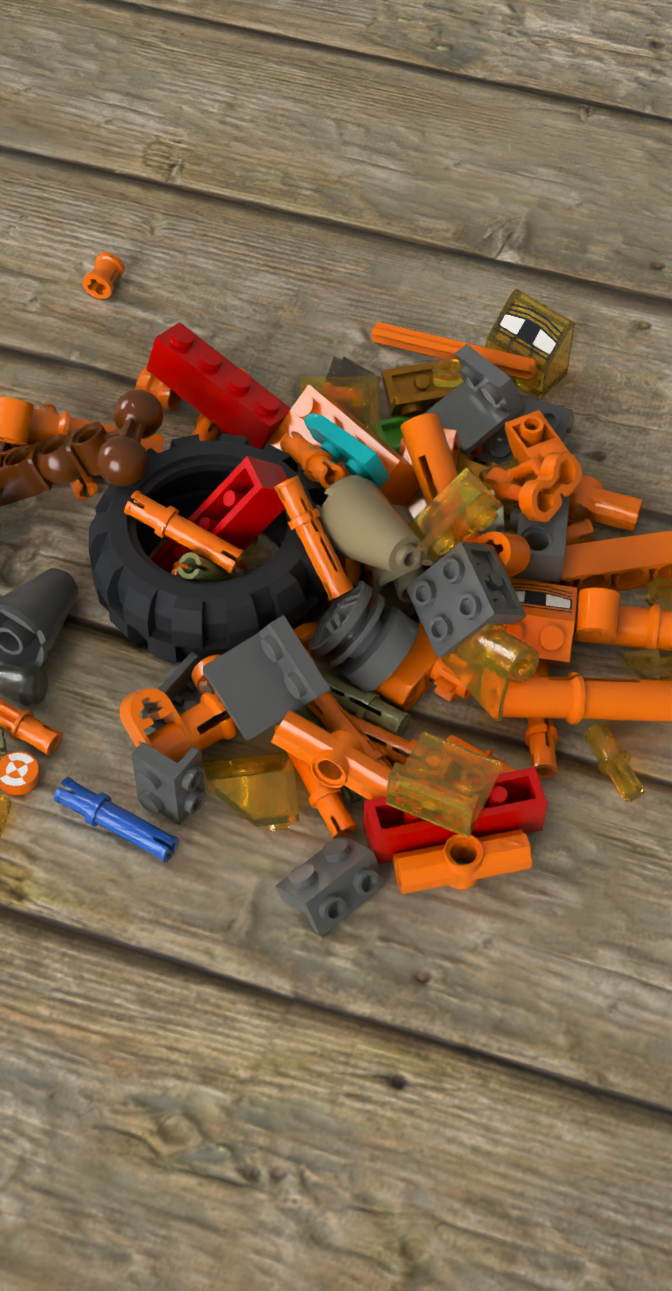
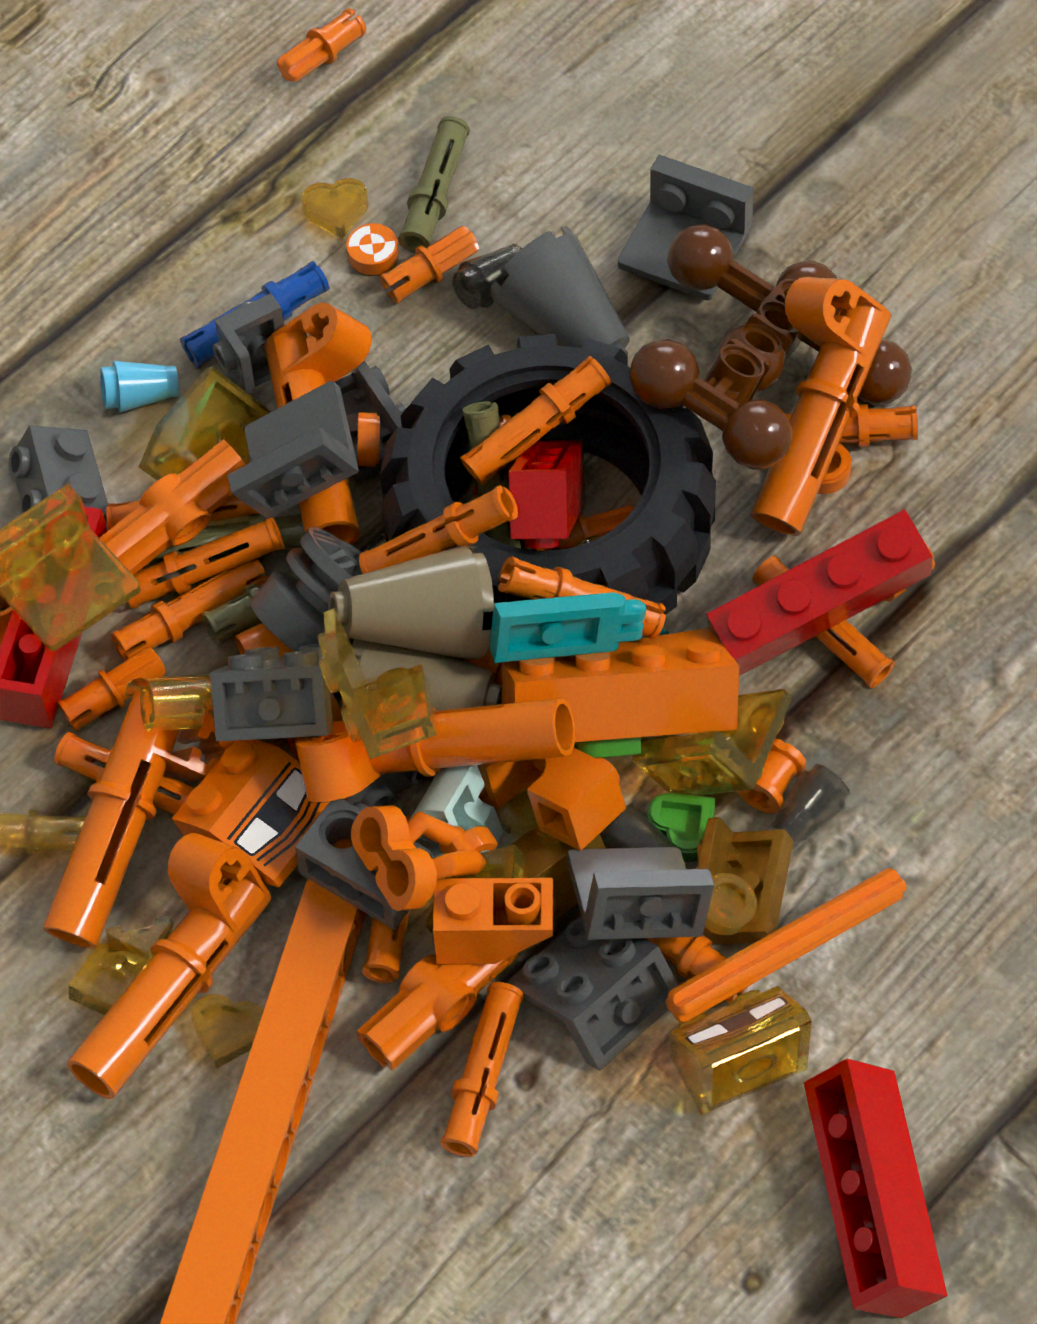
camera: 120 degrees right, 5 degrees up
none -> medium azure cone [100,361,179,413]
none -> orange pin [440,982,524,1157]
none -> red brick [803,1058,948,1318]

